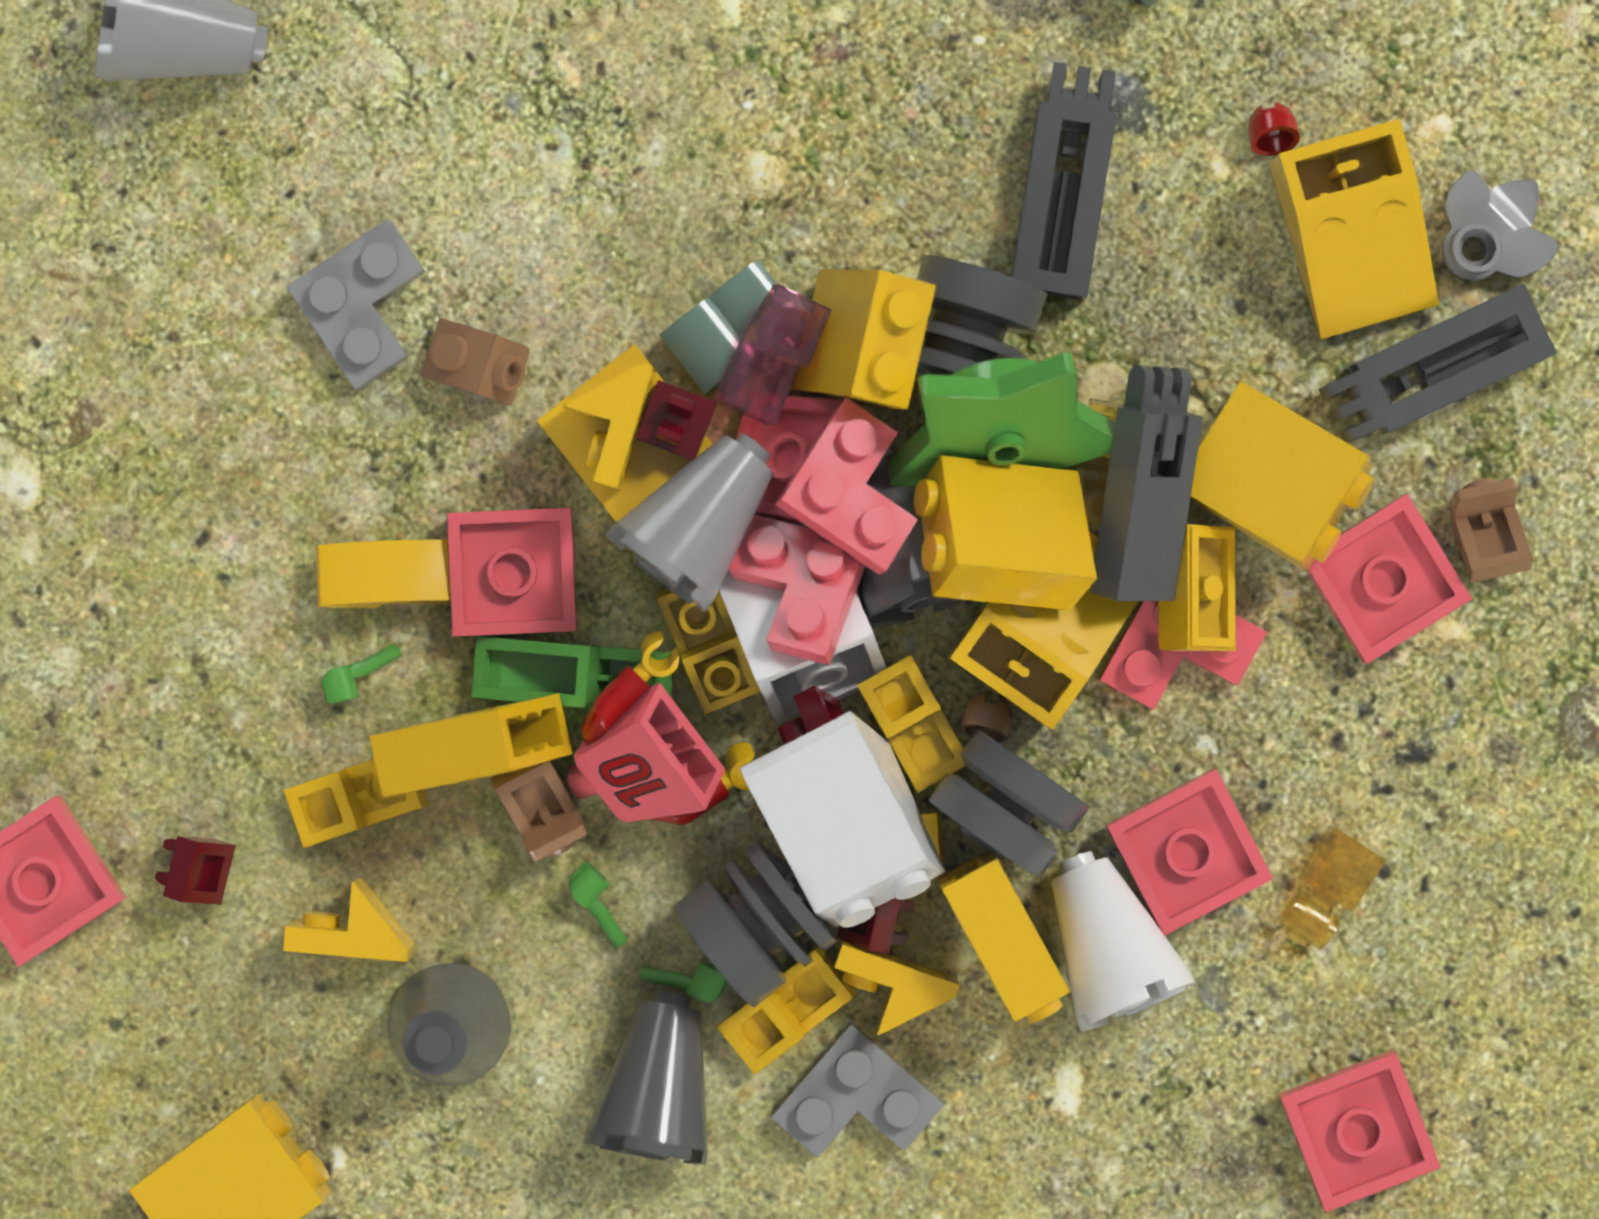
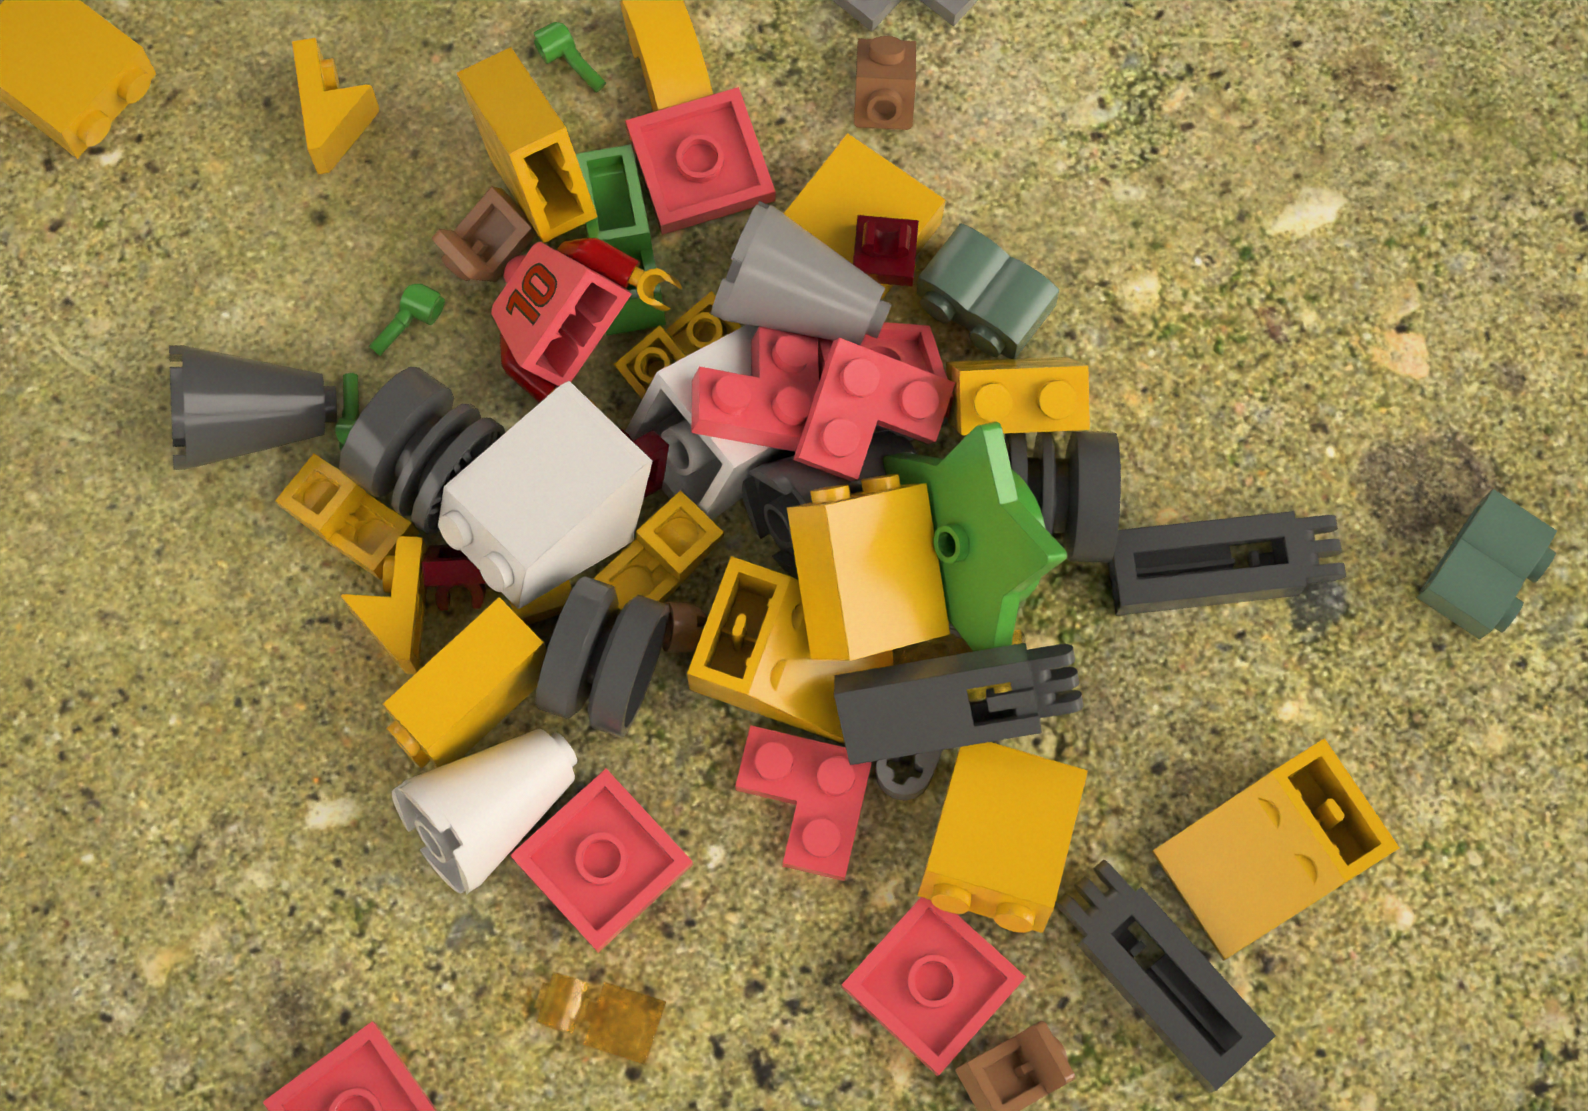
camera: 70 degrees right, 15 degrees down
yellow slope [283,760,430,848] -> none
dark grey cone [388,962,511,1086] -> none
yellow slope [563,363,656,490] -> none
clear pink slope [714,284,831,425] -> none
light grey plate [771,1022,945,1158] -> none
yellow slope [1158,524,1236,651] -> none
red hinge [1248,102,1300,156] -> none
light grey plate [1442,170,1559,281] -> none

